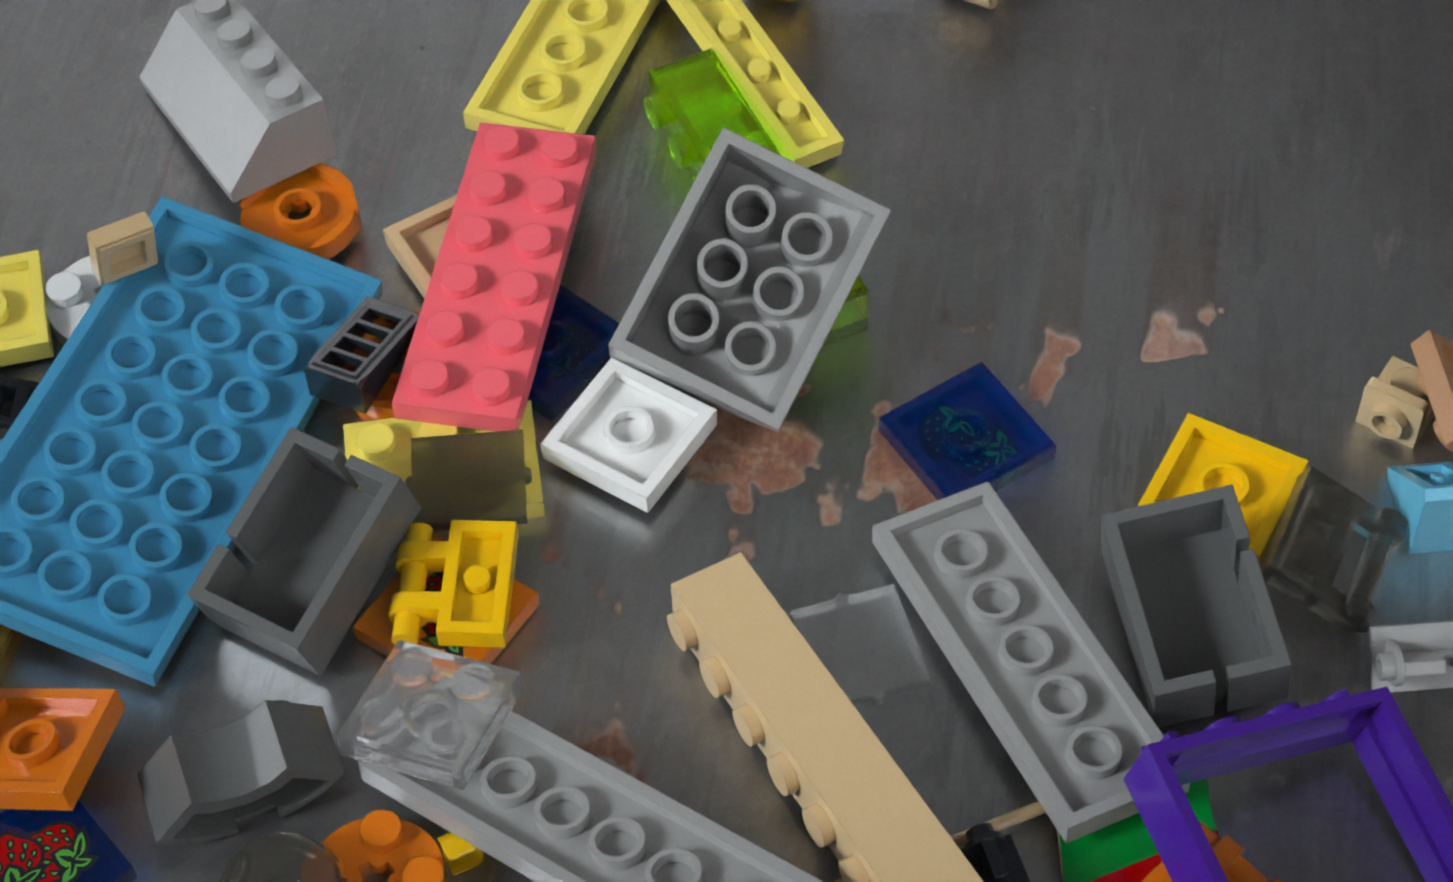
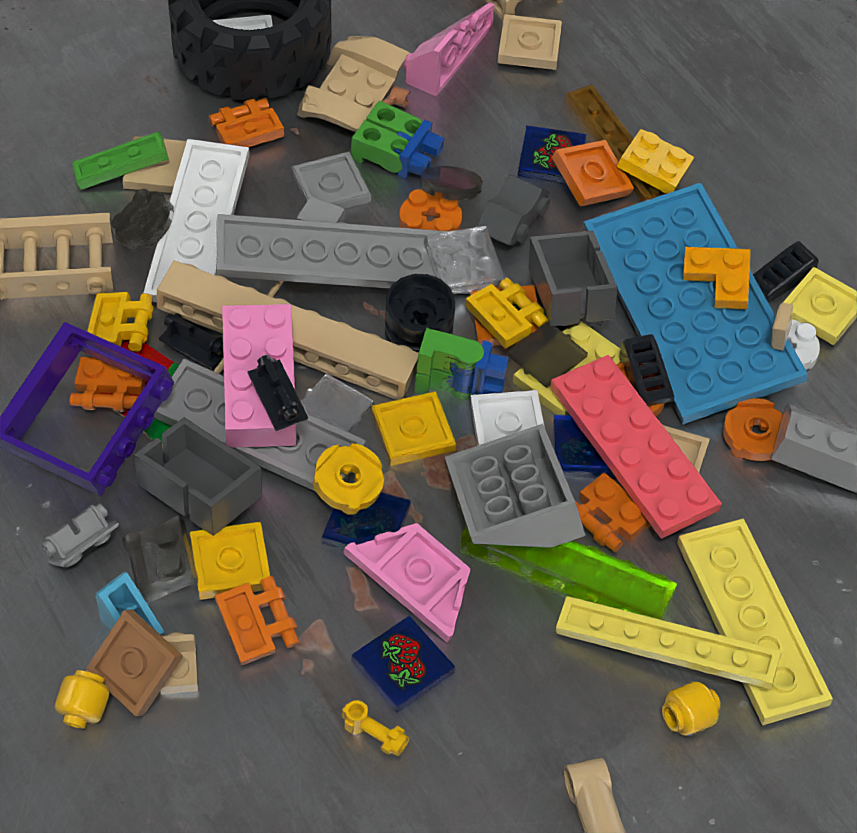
camera: 135 degrees right, 0 degrees up
none -> orange plate [215,576,300,666]
none -> bright pink brick [222,304,296,448]
none -> black hinge [247,355,308,431]
none -> yellow plate [312,443,384,515]
none -> yellow bar [342,700,410,757]
none -> bright pink wing [343,523,471,643]
none -> clear blue tile [351,615,455,713]
none -> yellow tile [371,391,456,466]
none -> black wheel [385,274,455,353]
none -> hips [414,328,509,400]
none -> orange plate [575,473,651,553]
none -> light orange plate [683,247,751,309]

